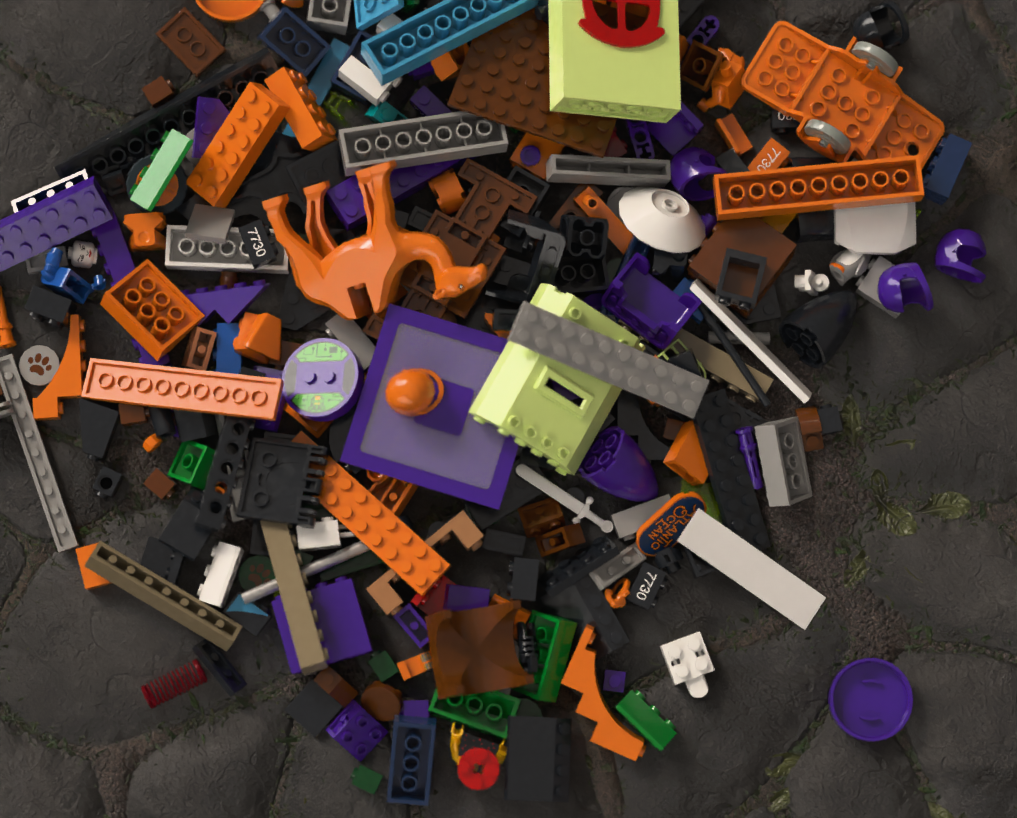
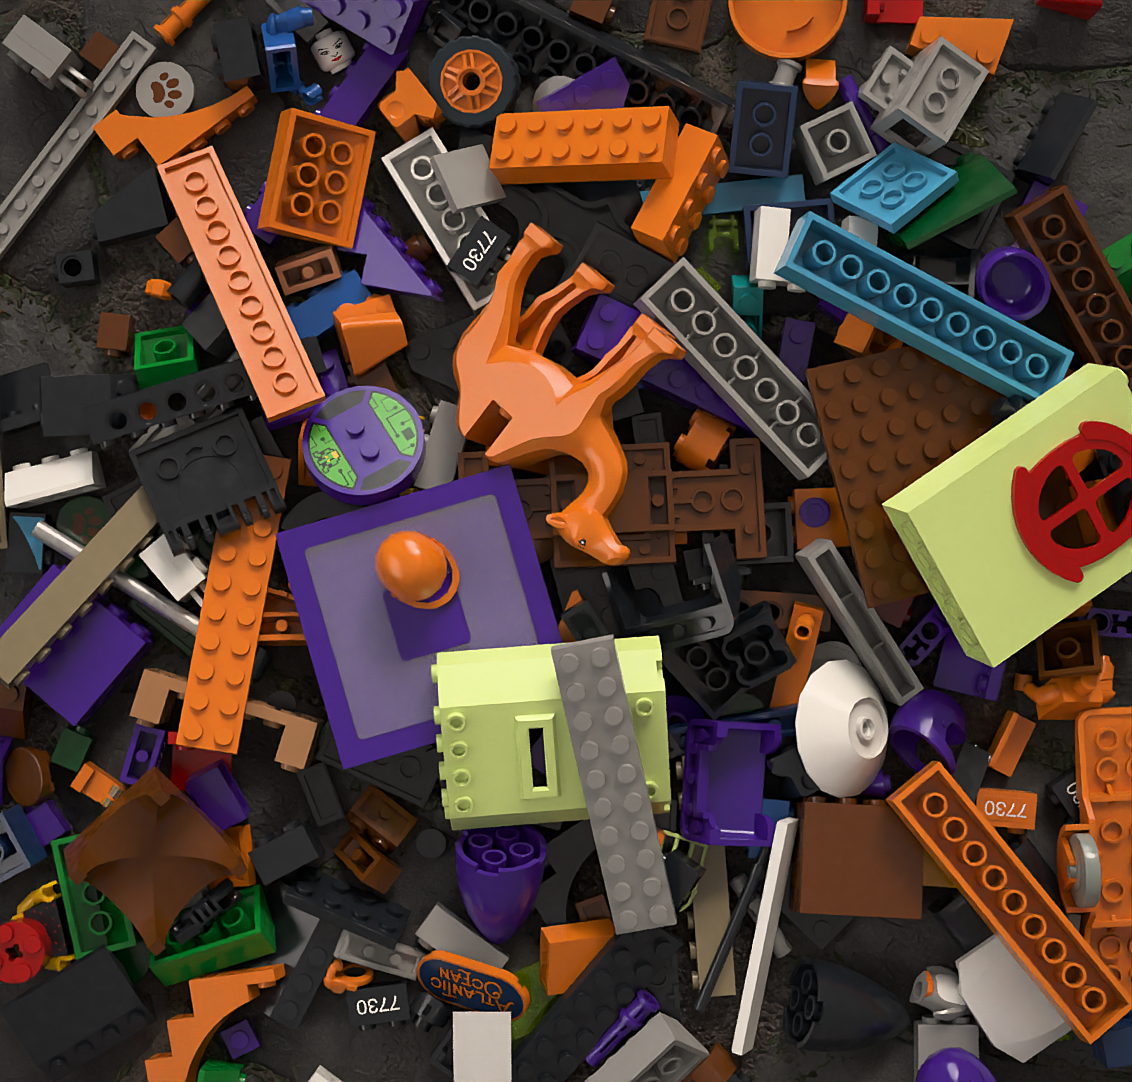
camera: 60 degrees right, 5 degrees up
slope [128,129,194,212] -> none
white sword [516,464,613,533] -> none
black window [714,248,767,310] -> none
white hips [794,270,830,296] -> none

